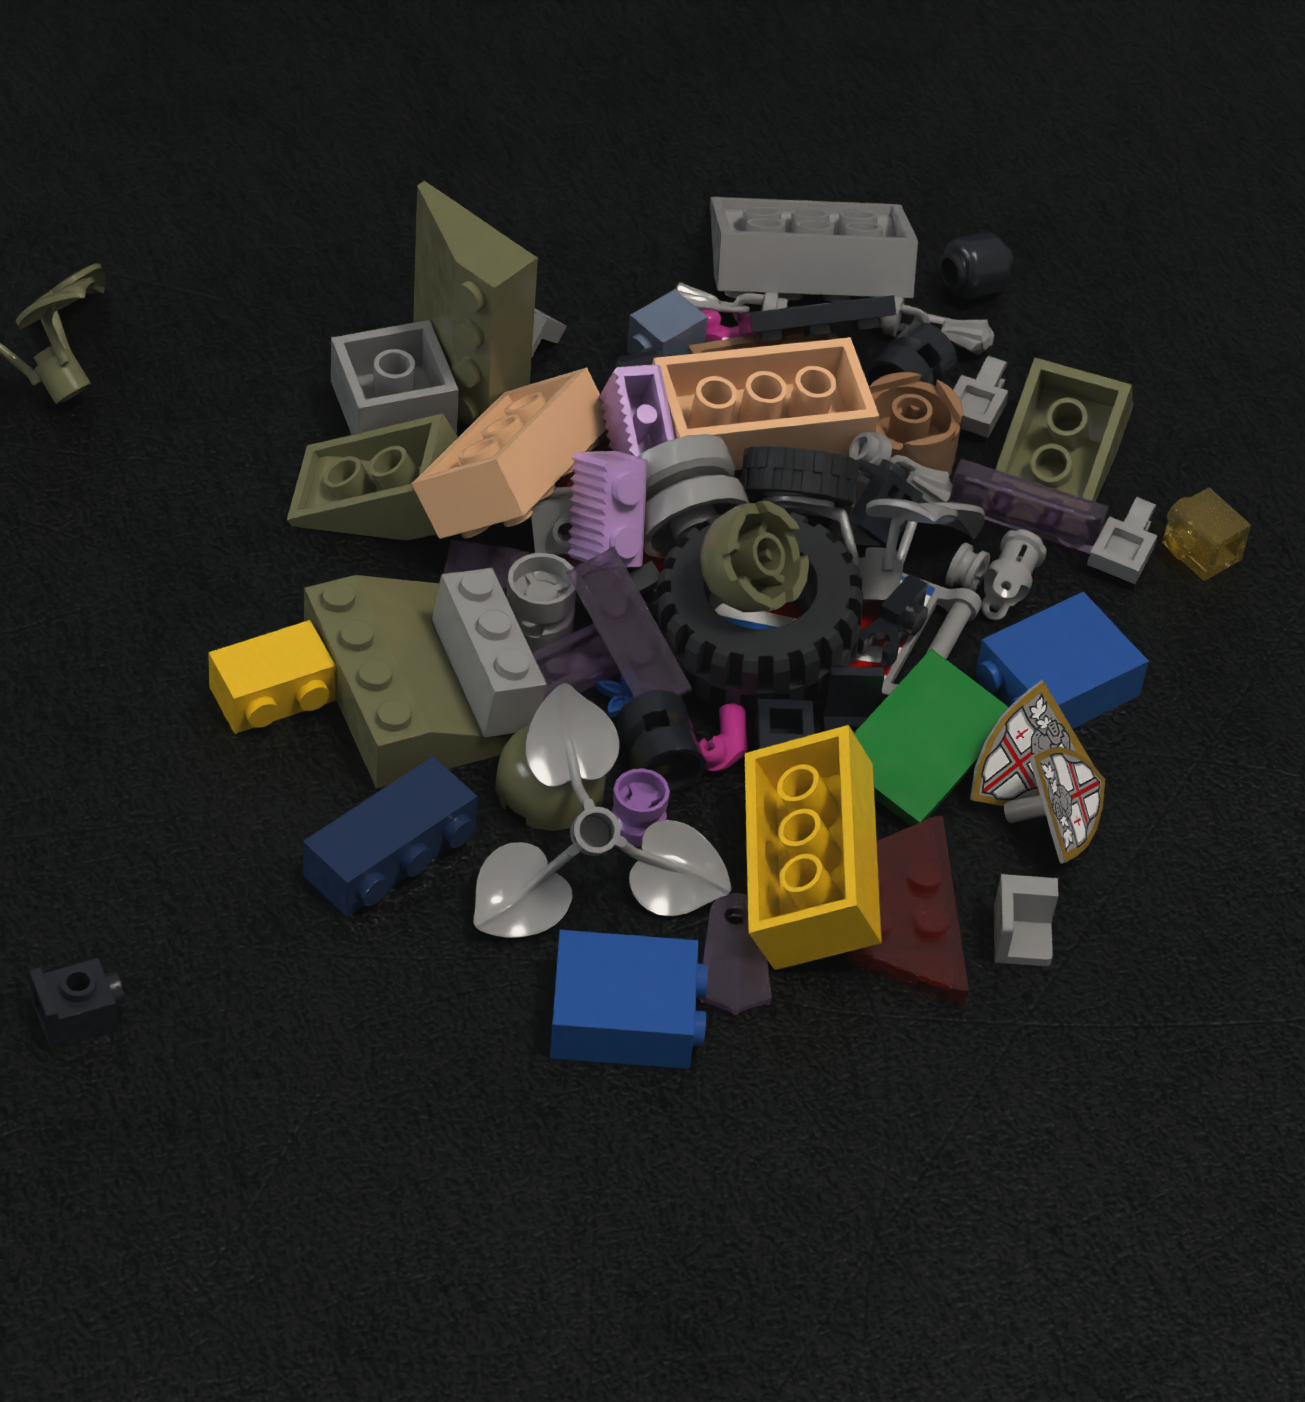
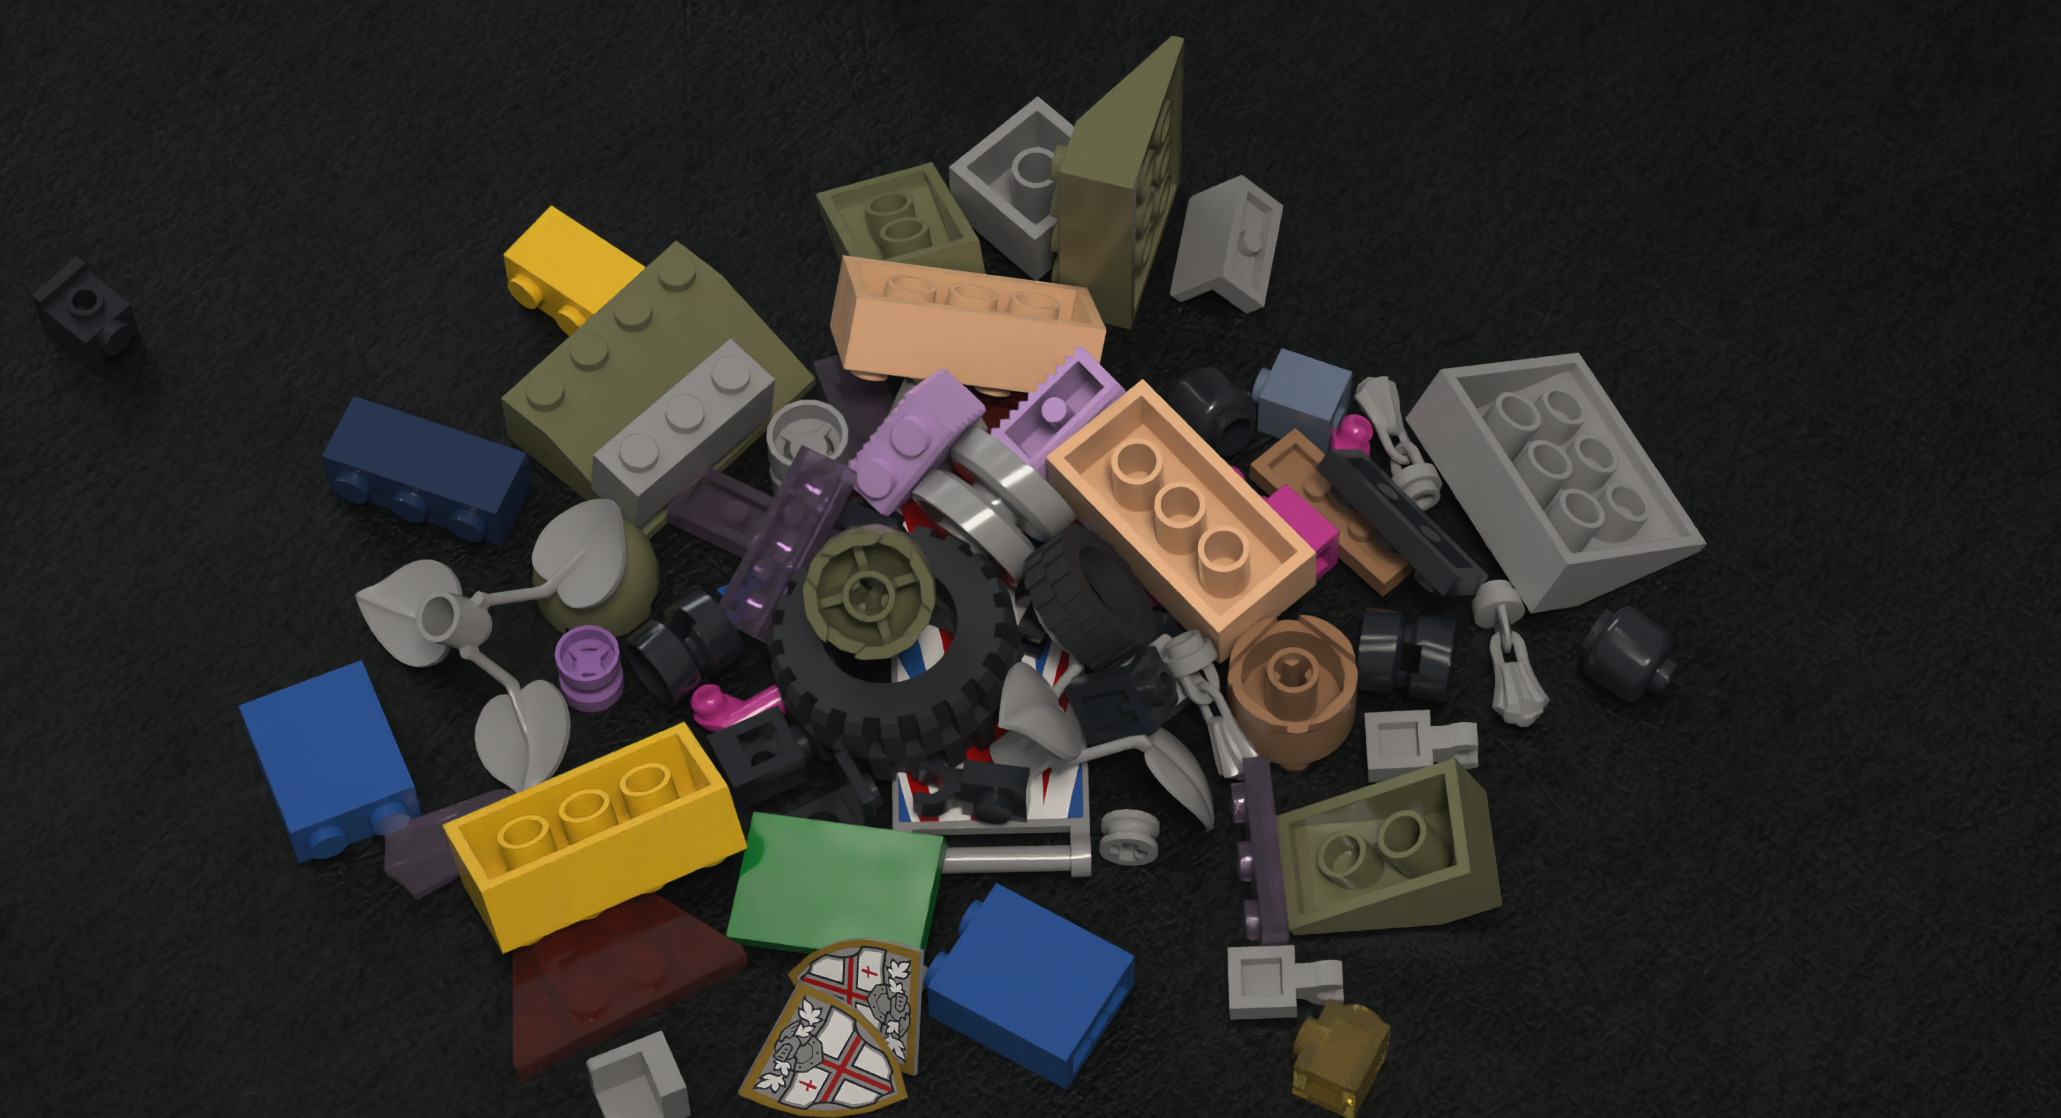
camera: 70 degrees right, 10 degrees up
light grey piece [981,529,1047,620] -> none

